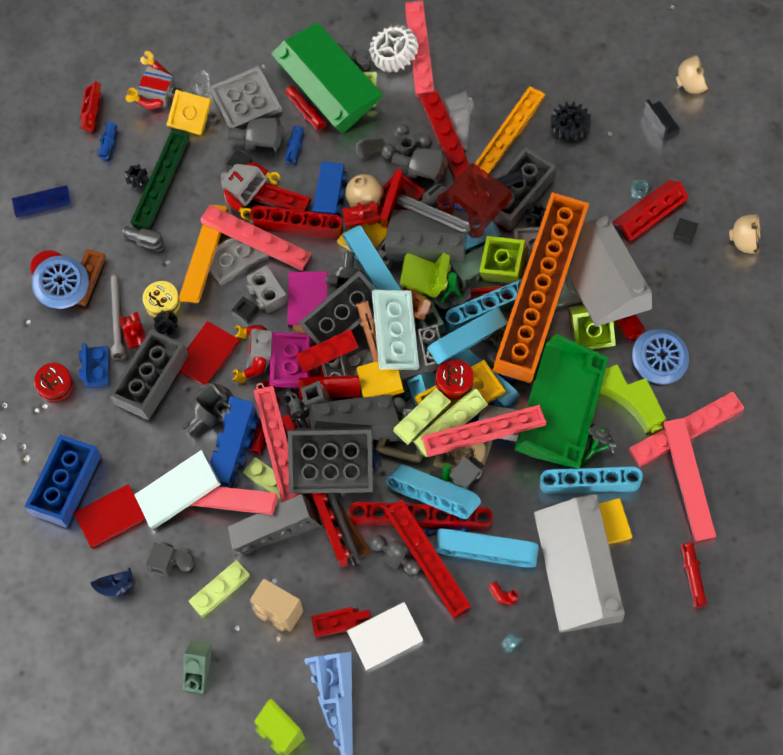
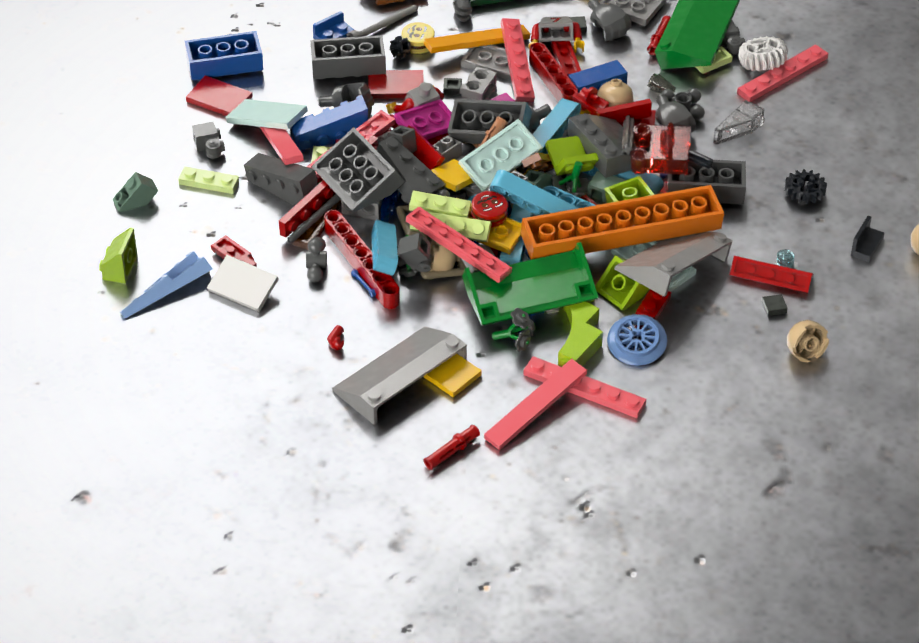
camera: 50 degrees right, 20 degrees down
red head [34,363,73,402] -> none
dark blue hat [91,568,133,597] -> none
red hips [119,312,146,350] -> none
tan brick [250,579,304,632] -> none
blue pin [284,125,304,164] -> none
red plate [295,329,359,373] -> none
red plate [384,499,471,618] -> none
red plate [420,90,476,190] -> none
medium azure beam [434,529,539,568] -> none
light orange tile [471,86,545,180] -> none
clear light blue bush [501,631,522,653] -> none
medium azure beam [540,467,643,494] -> none

